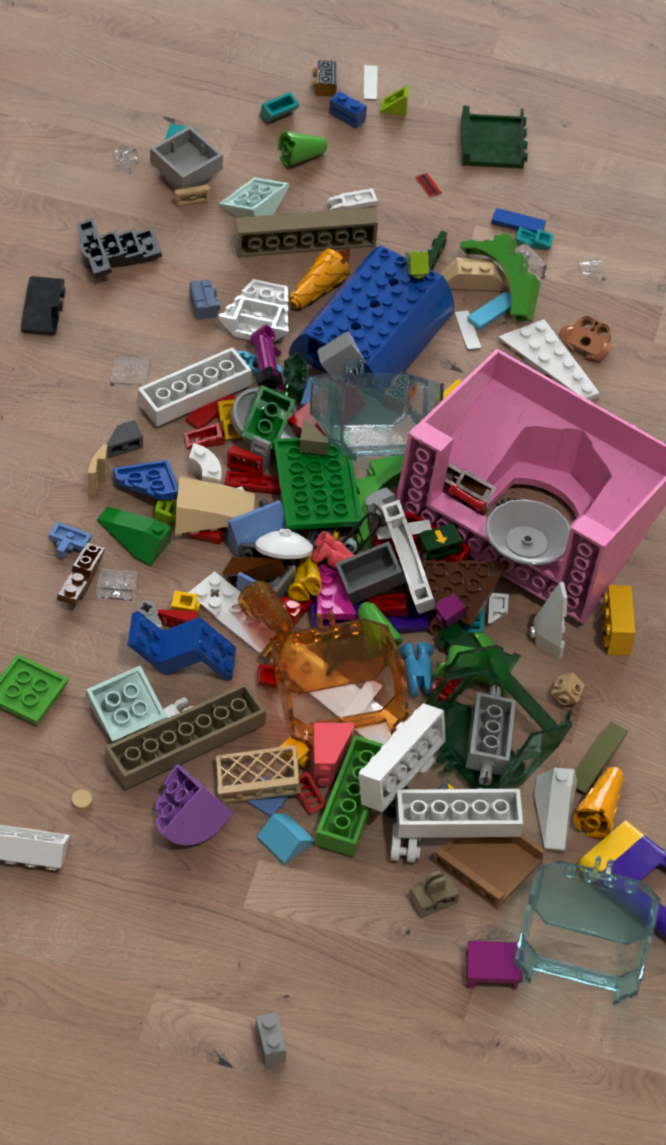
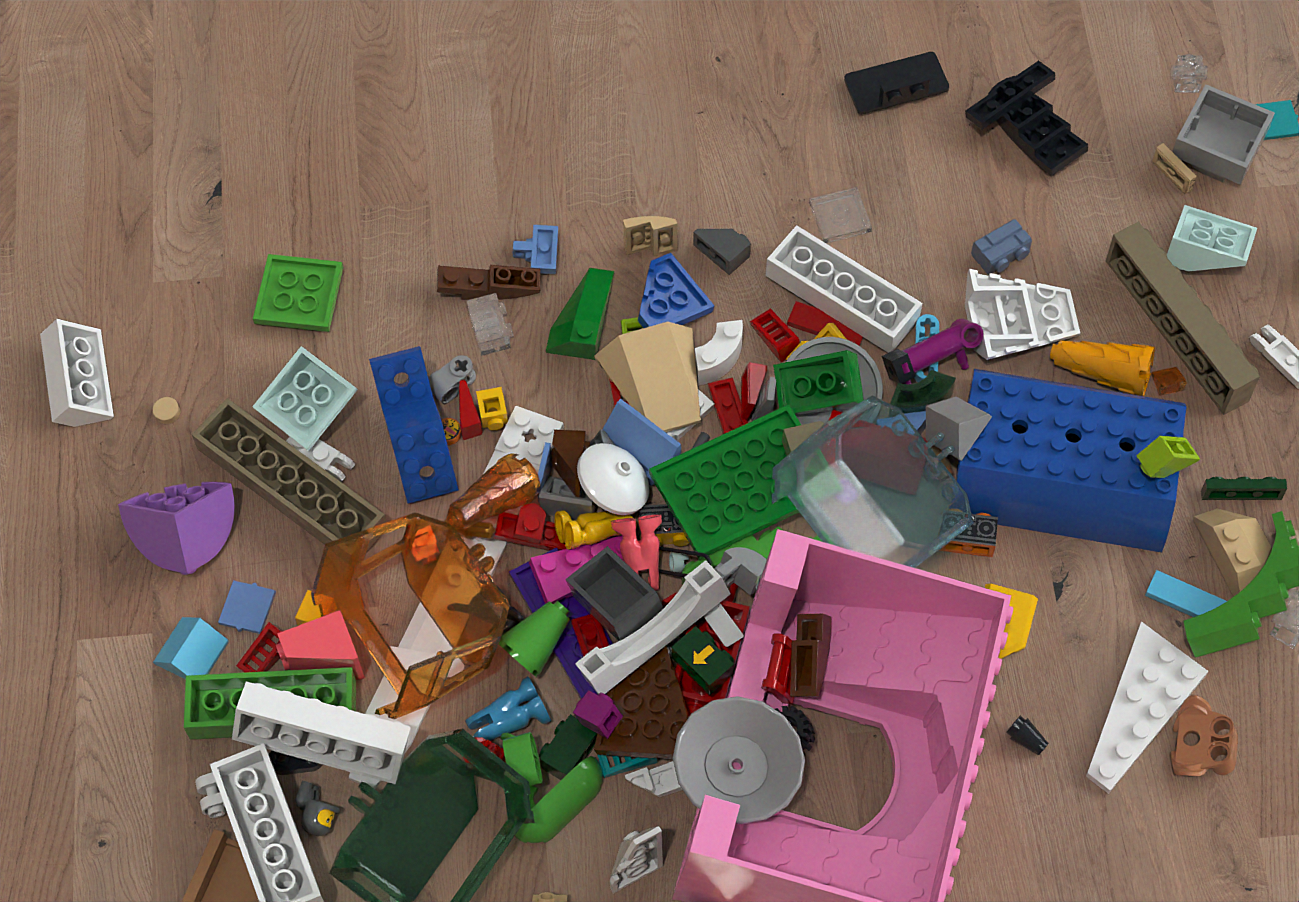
camera: 75 degrees right, 10 degrees up
tan fence [216,745,301,804] -> none
dark tan brick [410,871,459,919] -> none
white sticker [455,311,481,349] -> none
light grey brick [465,686,516,785] -> none

